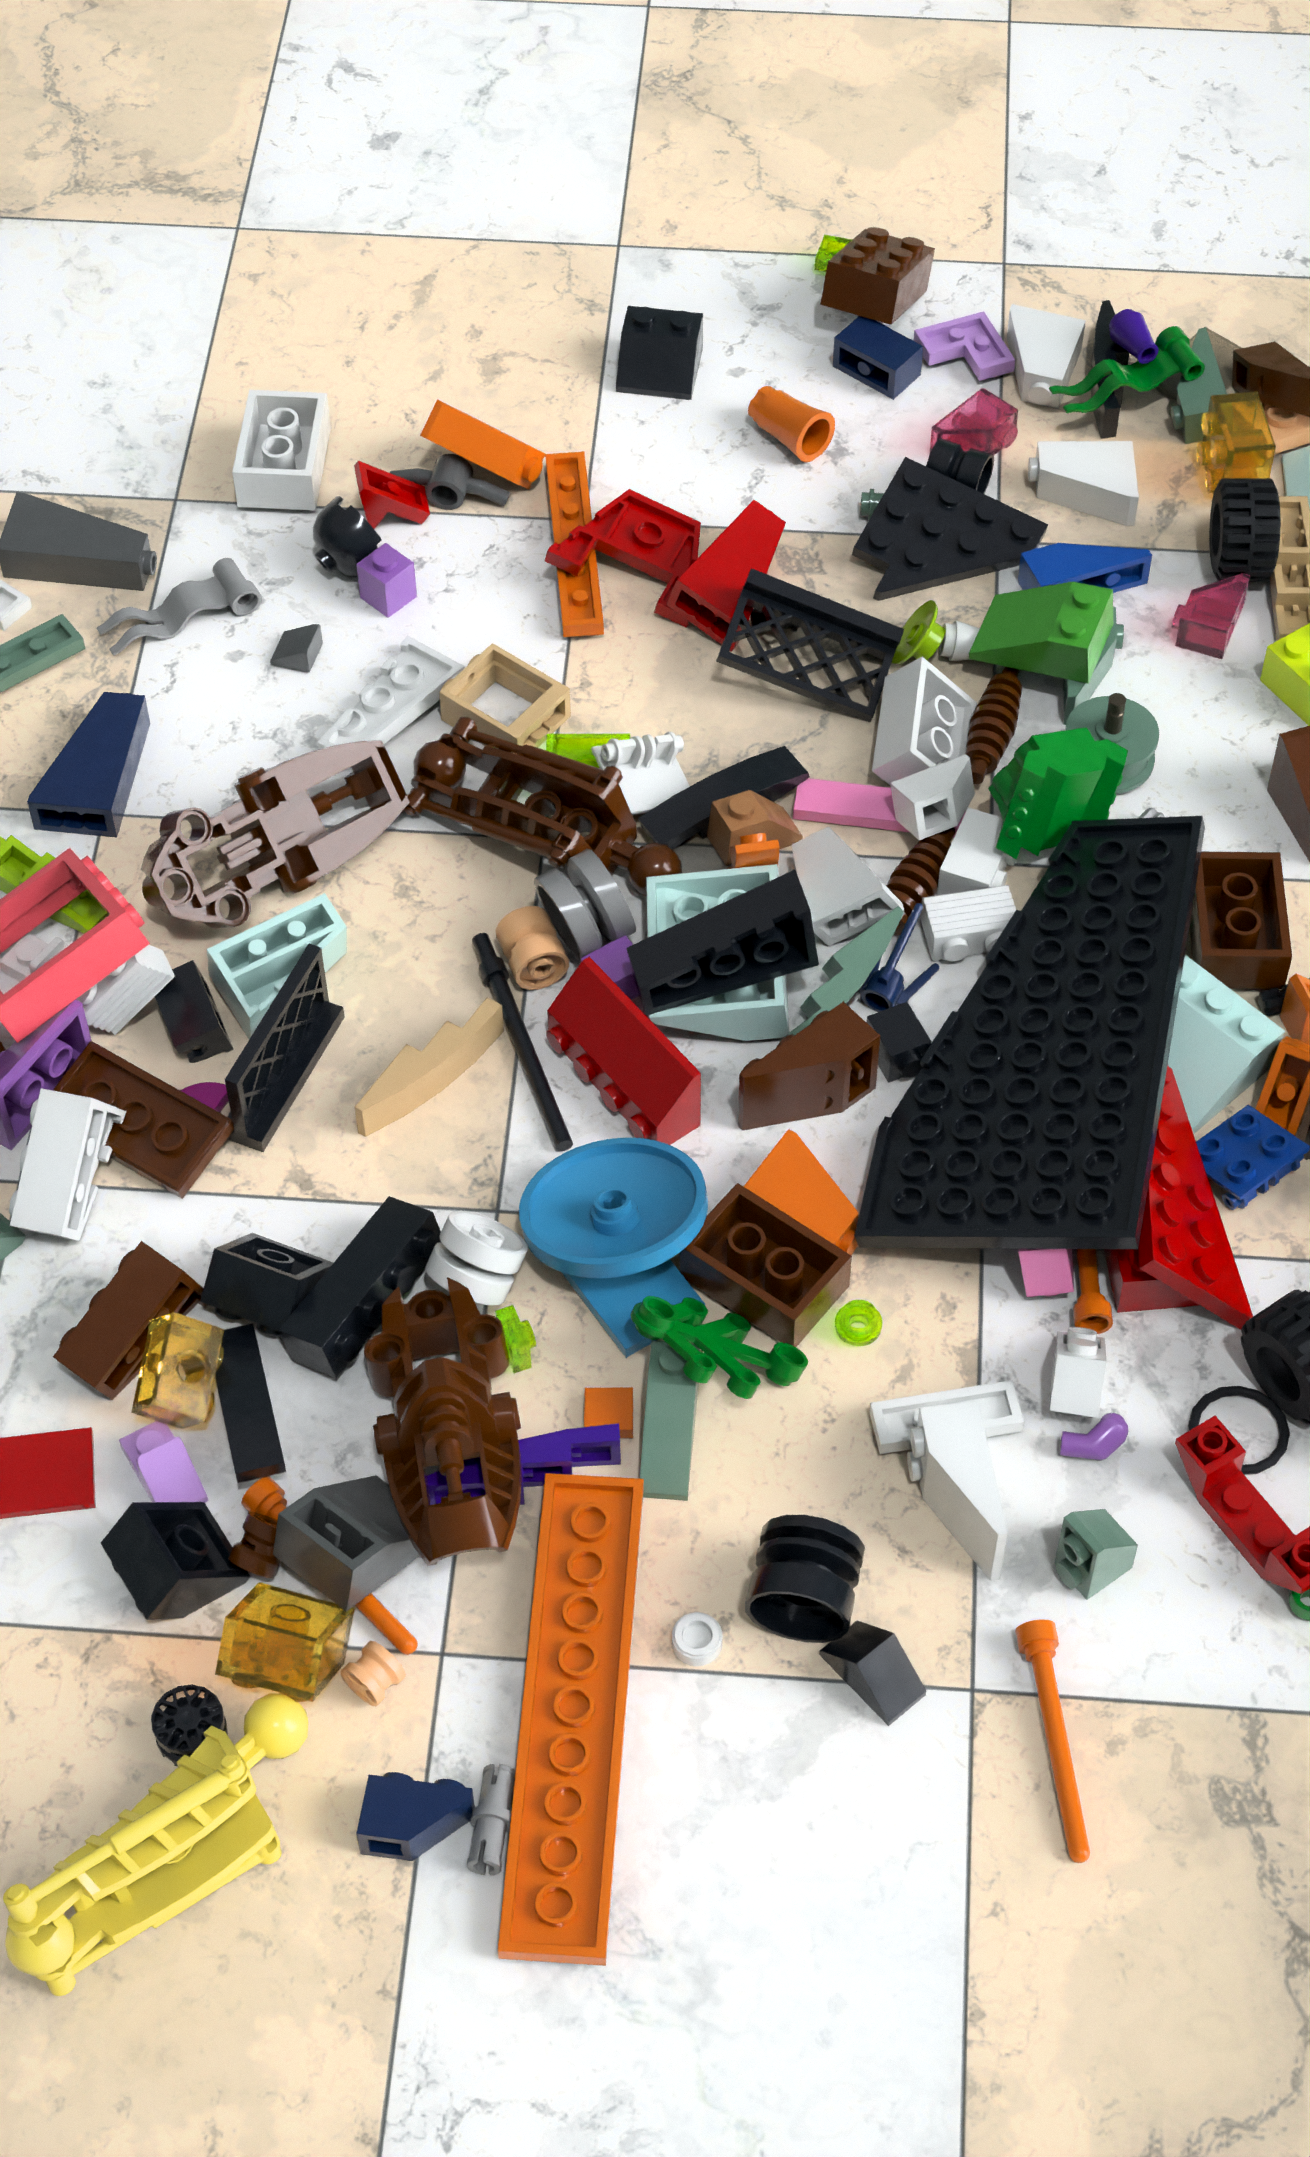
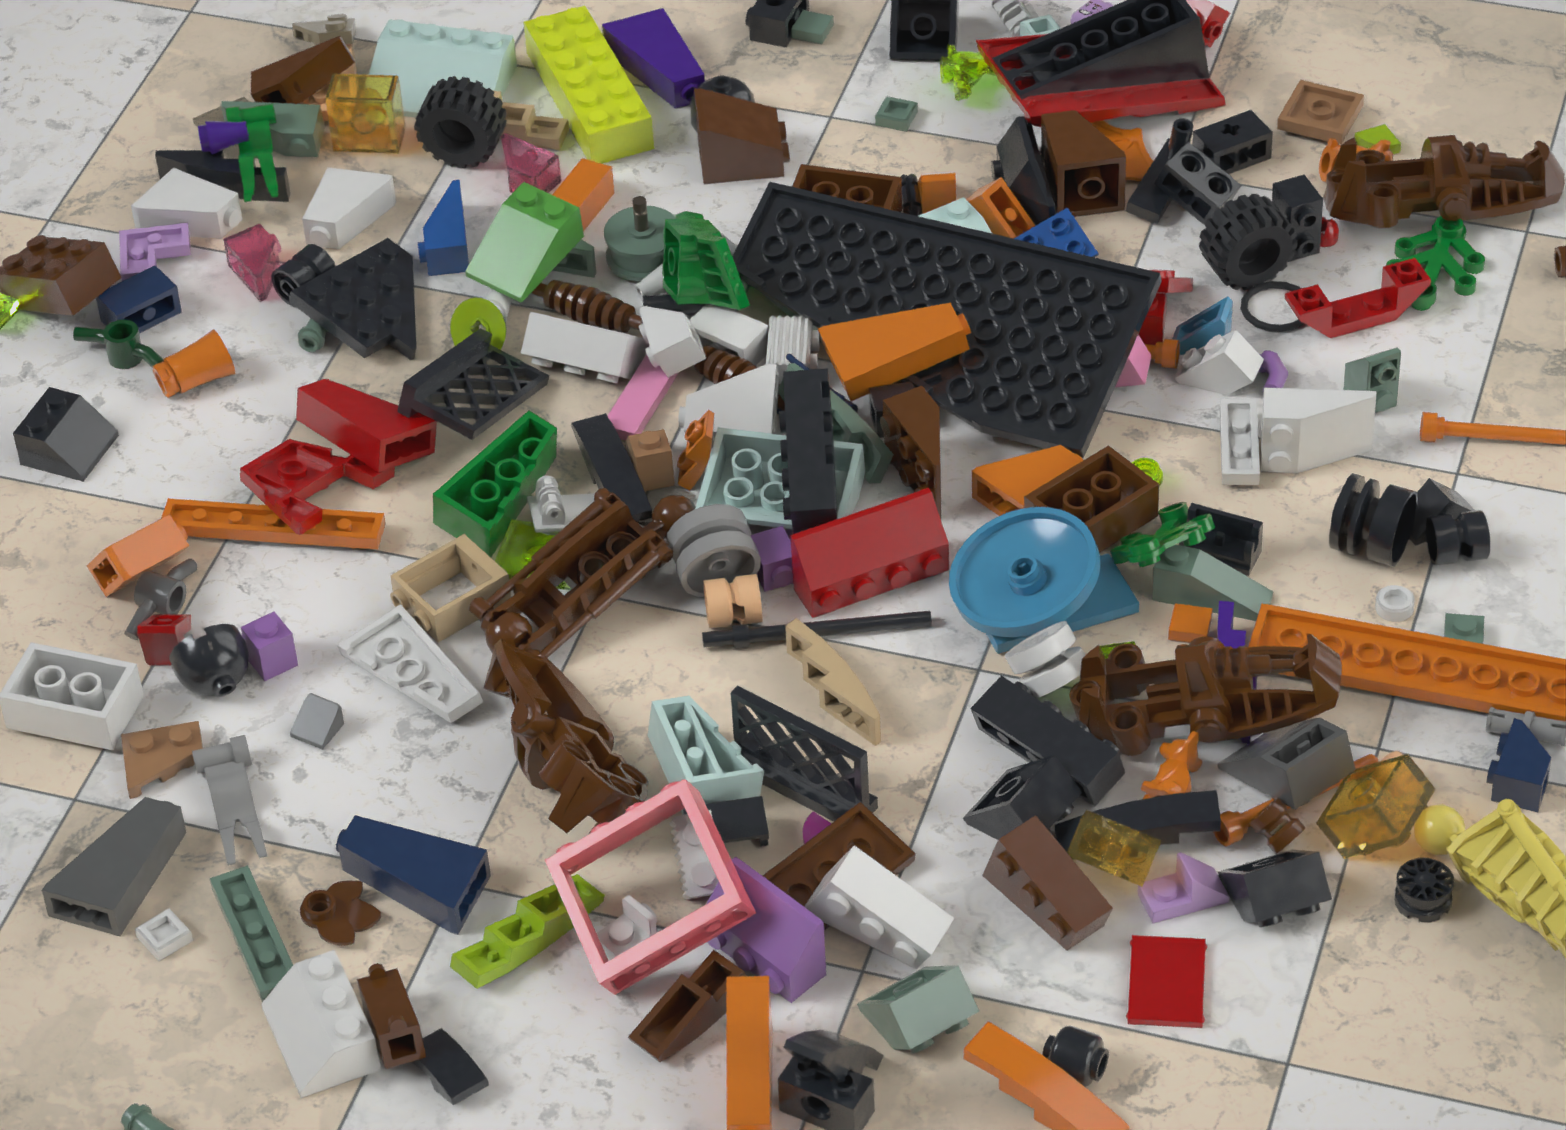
camera: 75 degrees left, 10 degrees down
none -> dark green piece [73,320,164,369]
none -> medium nougat wing [121,721,203,799]
none -> reddish brown plate [300,880,381,946]
none -> green wedge [433,410,557,558]
none -> orange brick [552,158,615,232]
none -> orange slope [818,303,971,402]
none -> orange animal [1141,731,1203,799]
none -> dark azure slope [1172,296,1233,355]
none -> black hinge [1179,503,1263,576]
none -> black wheel [1426,510,1490,565]
none -> sand green plate [1444,613,1485,644]

